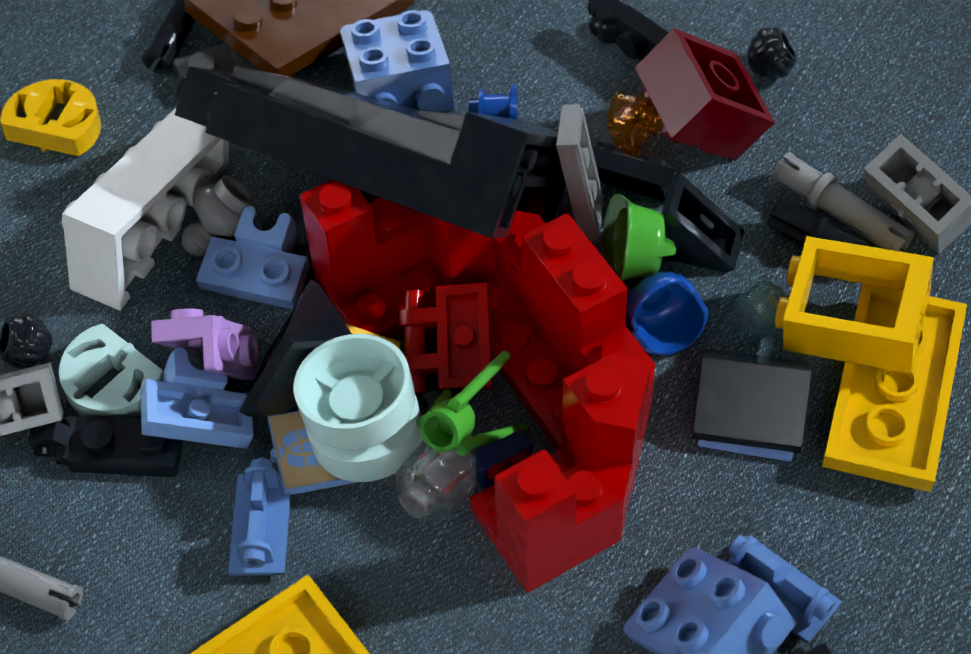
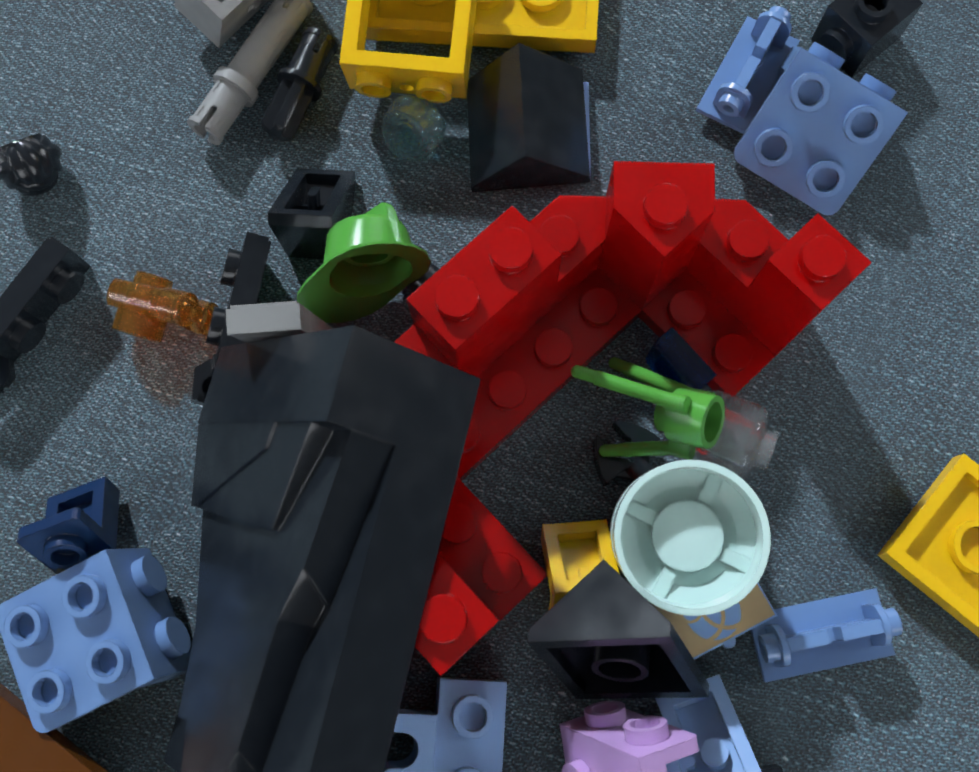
camera: 100 degrees left, 20 degrees up
red plate [398,282,495,396] -> none
blue brick [469,84,517,119] -> none
blue hair [625,272,708,356] -> none
dark red brick [635,28,775,161] -> none
none -> dark blue bracket [17,476,120,574]

